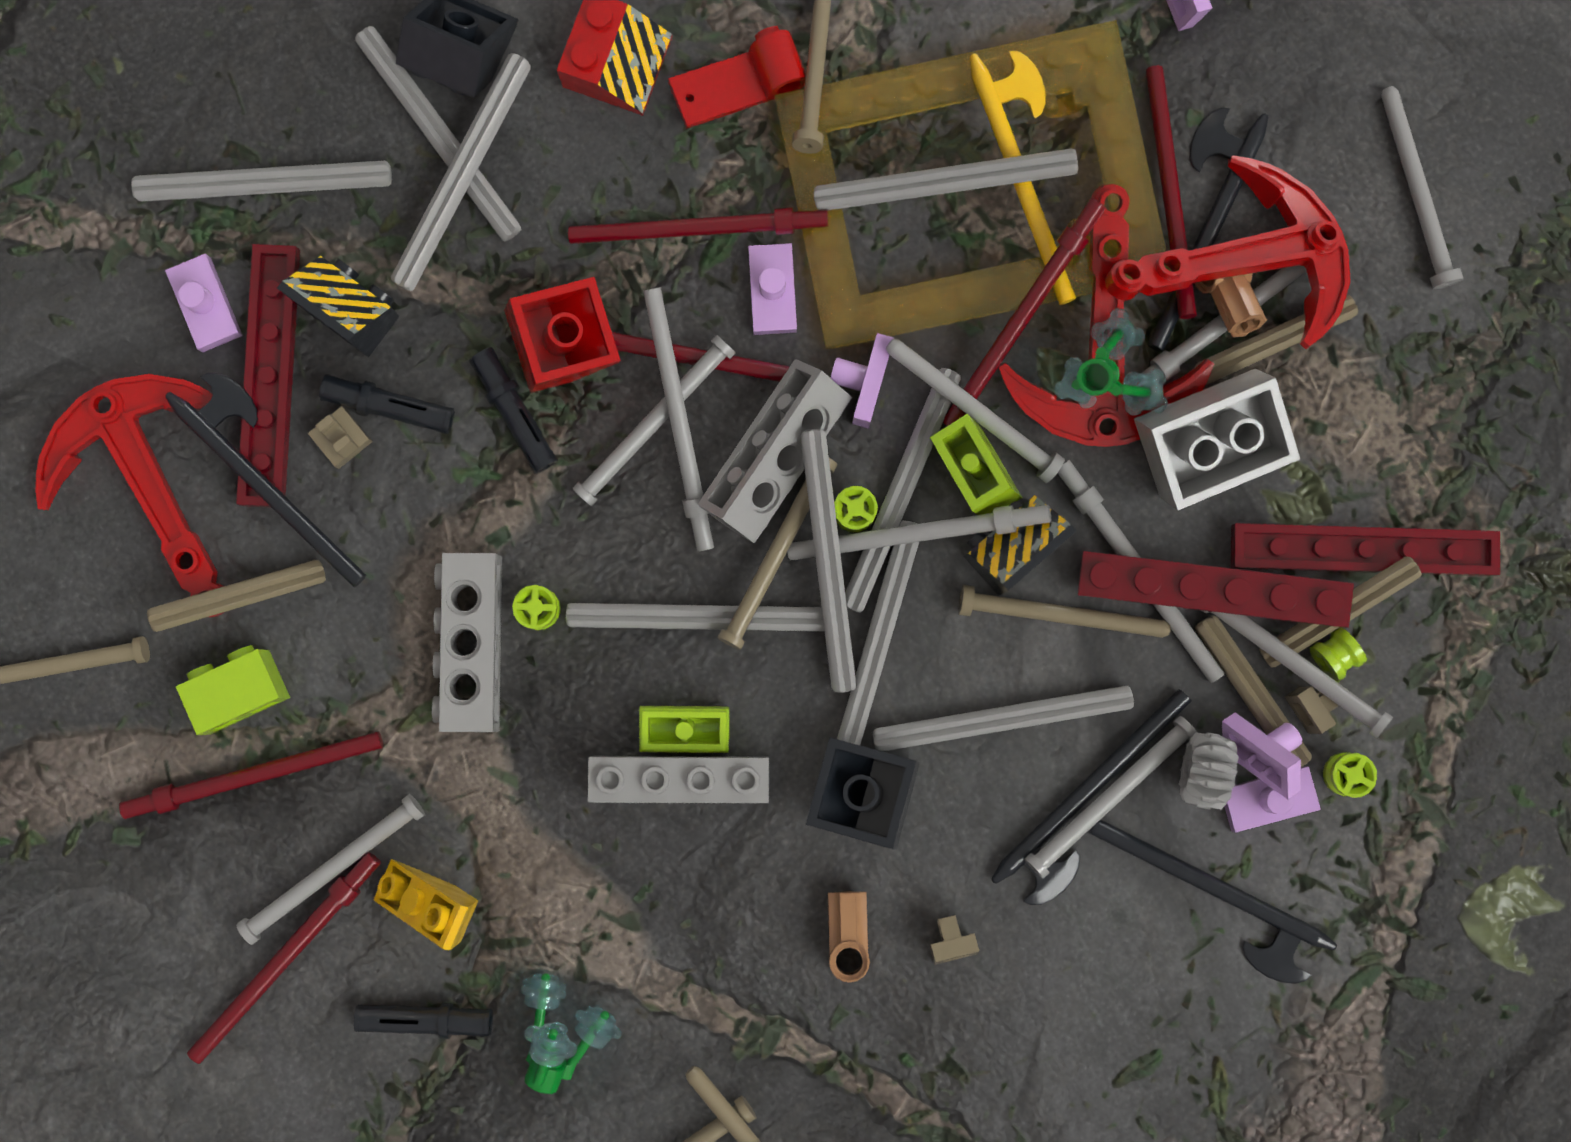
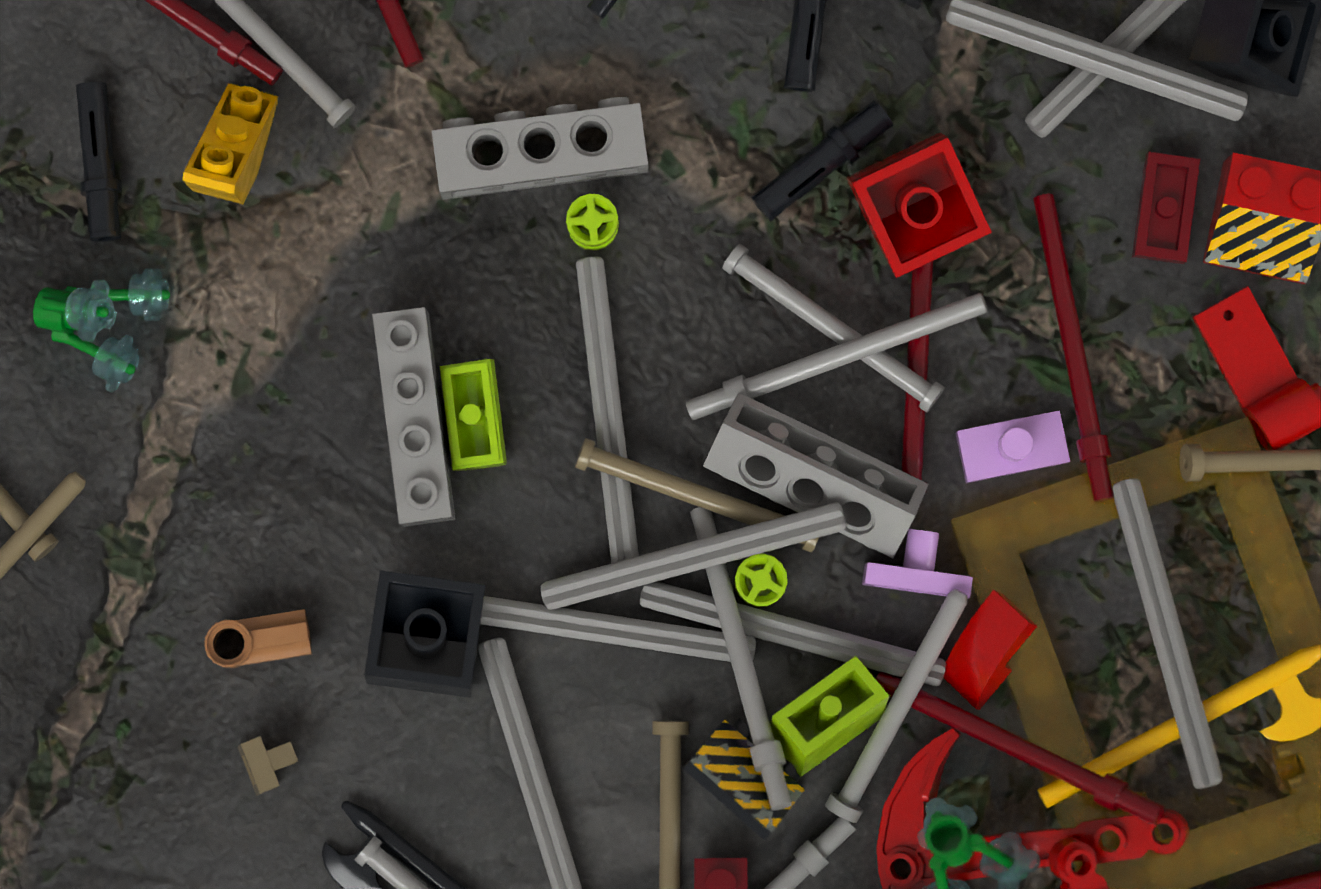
camera: 85 degrees right, 0 degrees up
none -> red slope [943,589,1038,710]
none -> dark red plate [1132,152,1200,264]

